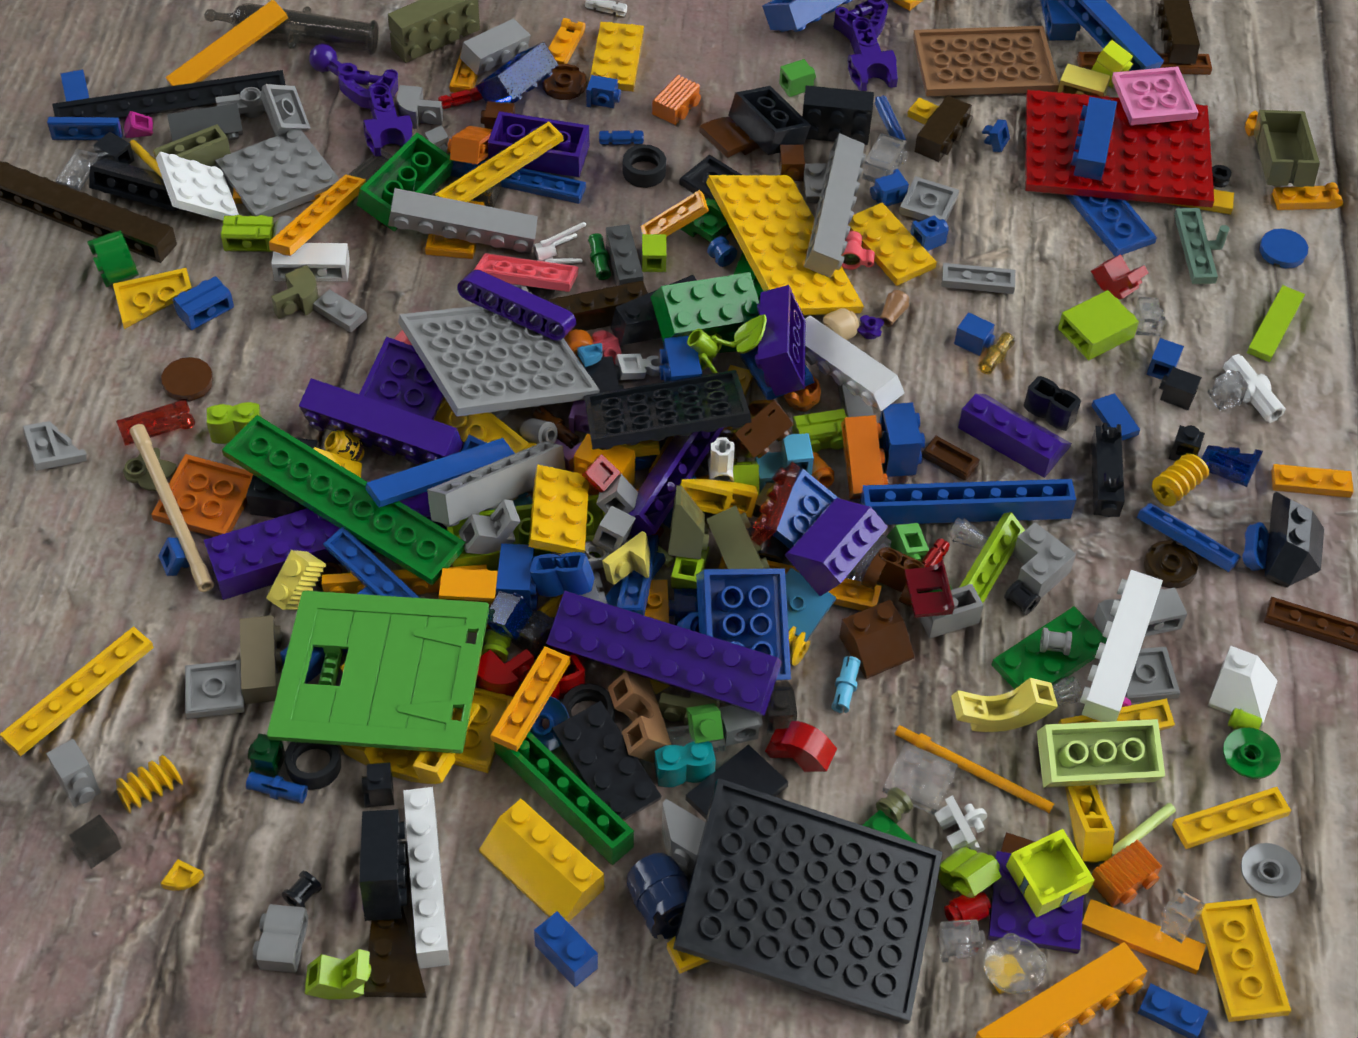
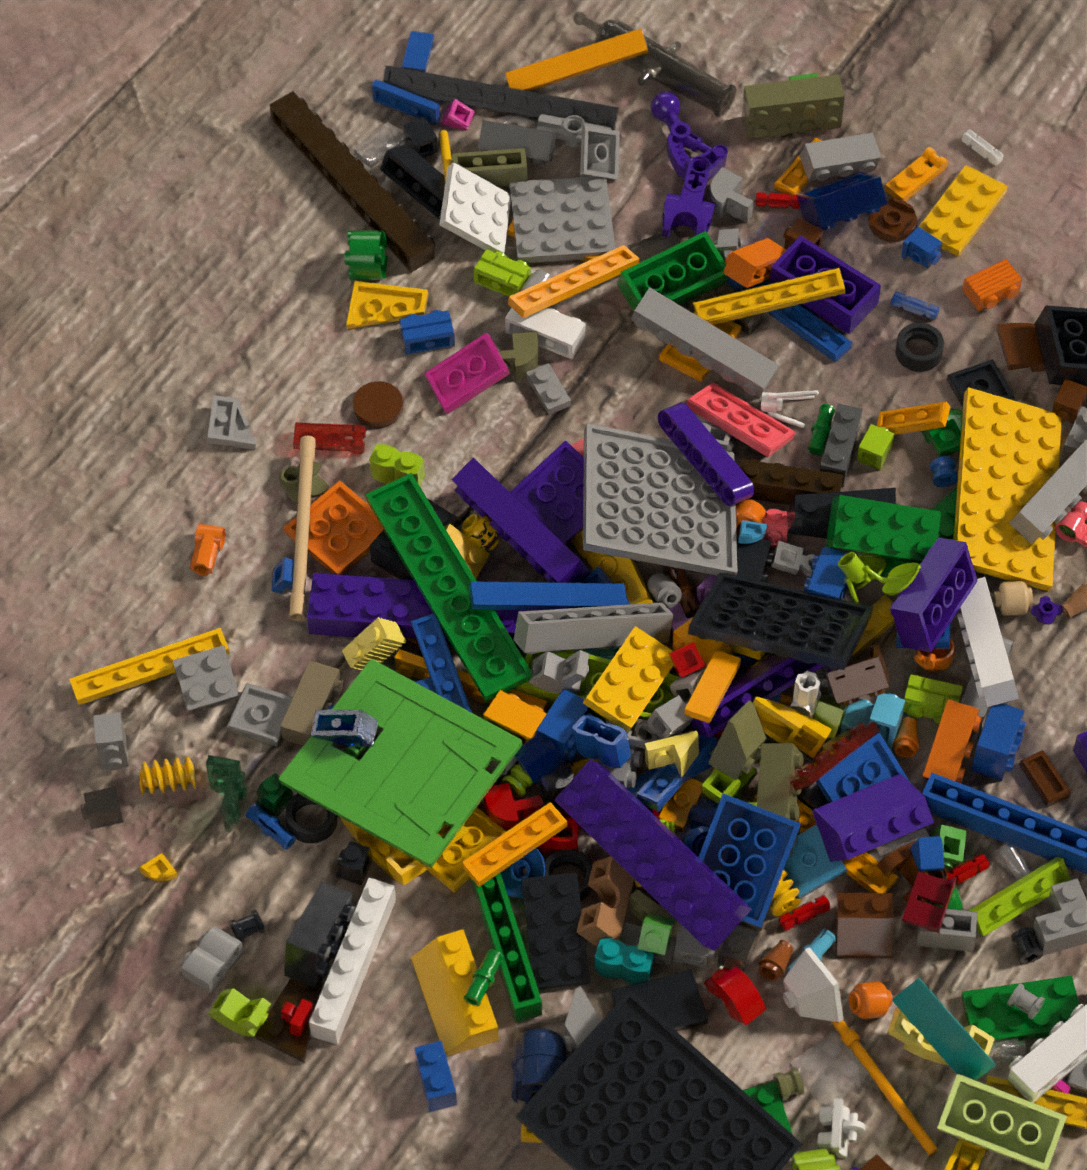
camera: 30 degrees right, 5 degrees up
none -> light grey plate [173,645,239,712]
none -> orange piece [190,523,226,576]
none -> clear green bracket [206,755,247,832]
none -> red tile [281,998,313,1037]
none -> slope [311,710,378,747]
none -> dark pink tile [424,332,511,414]
none -> green pin [463,949,504,1006]
none -> light orange tile [685,650,741,724]
none -> dark orange cone [758,940,794,982]
none -> red axle [779,895,831,931]
none -> white slope [783,947,844,1022]
none -> orange head [848,981,893,1019]
none -> teal piece [892,977,996,1081]
none -> blue slope [910,836,944,872]

